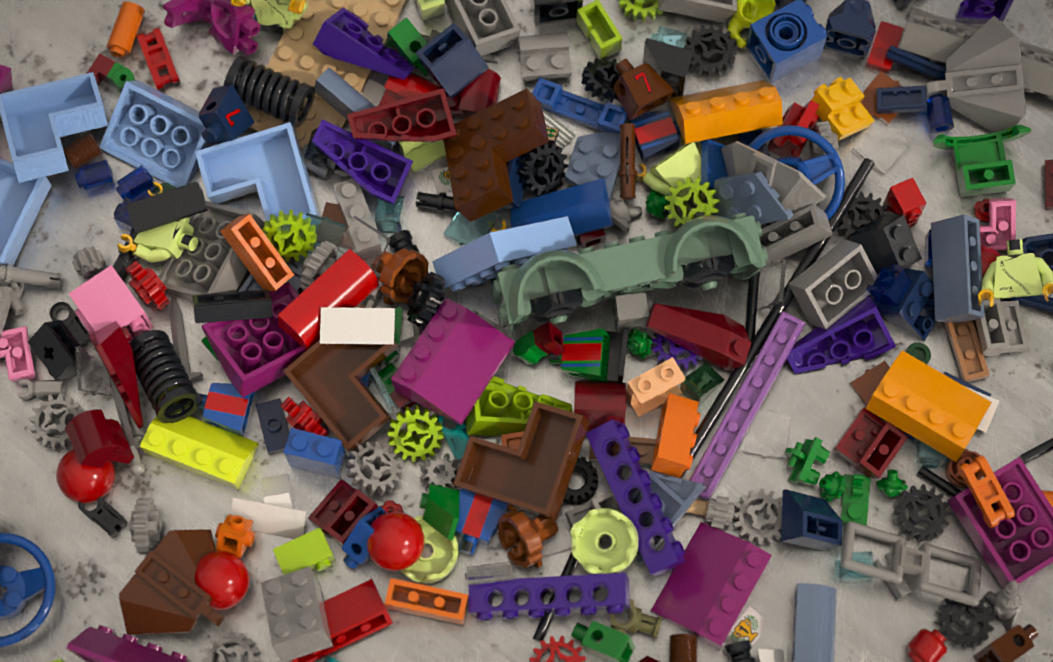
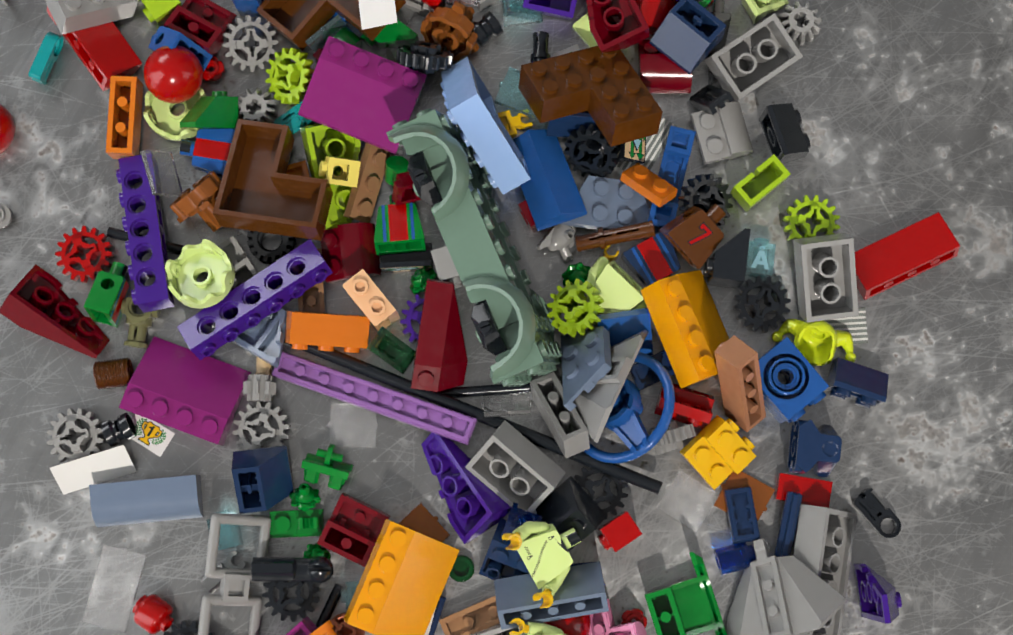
camera: 80 degrees right, 10 degrees up
none -> black piece [251,556,333,583]
none -> light yellow brick [319,156,361,188]
none -> medium nougat plate [344,143,391,223]
none -> yellowish green torso [502,521,581,609]
none -> orange plate [620,163,678,207]
none -> black tile [689,84,734,115]
none -> nougat brick [714,335,766,432]

